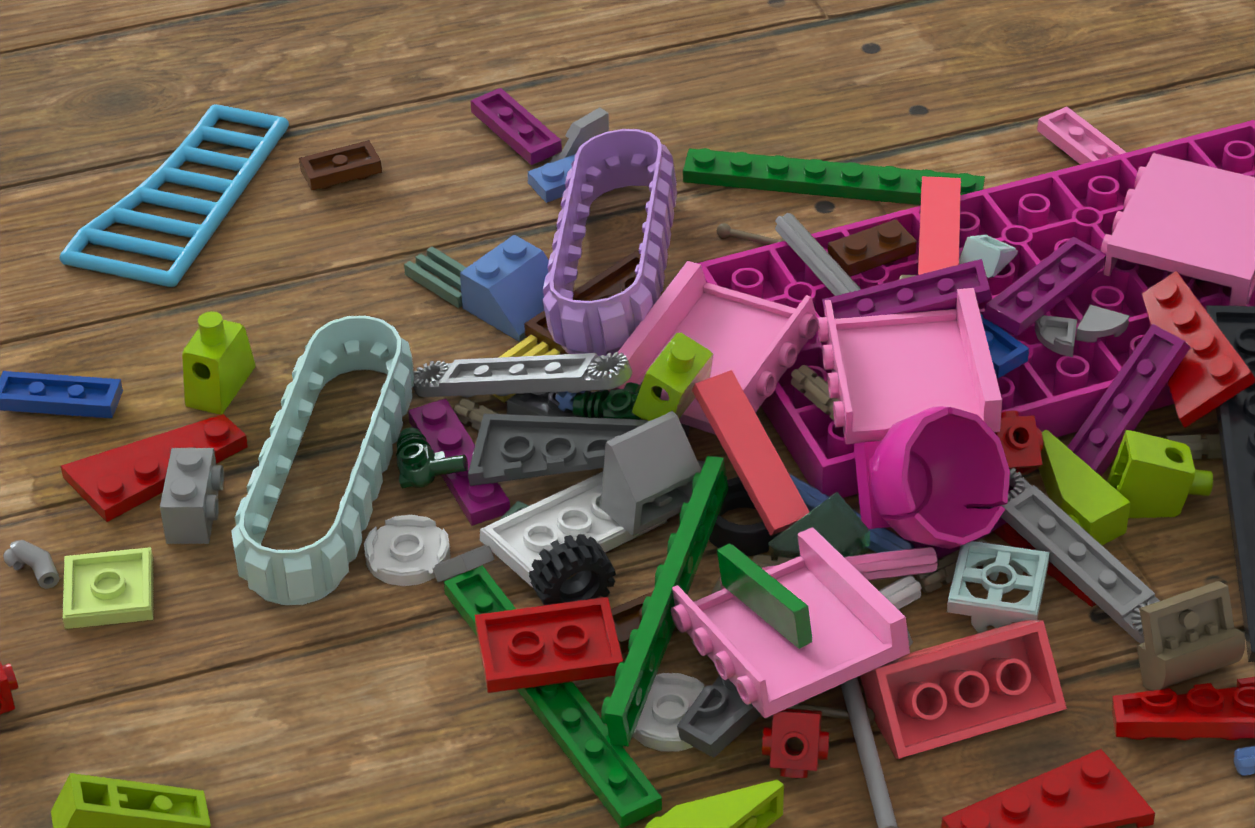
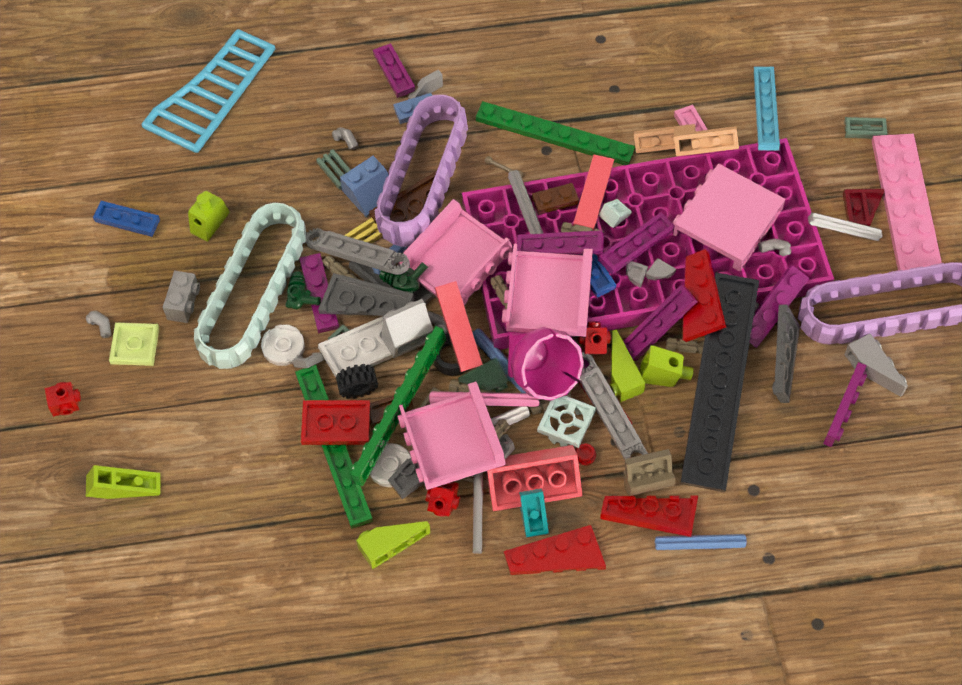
camera: 10 degrees right, 20 degrees up
red wing [61,414,248,522] -> none
reddish brown plate [299,140,382,191] -> none
lime torso [632,332,714,421] -> none
green tile [717,543,812,649] -> none
none -> light grey arm [332,127,359,150]
none -> teal slope [519,488,549,537]
none -> red plate [575,443,596,466]
none -> light nougat bracket [634,124,739,156]
none -> medium azure tile [753,67,780,150]

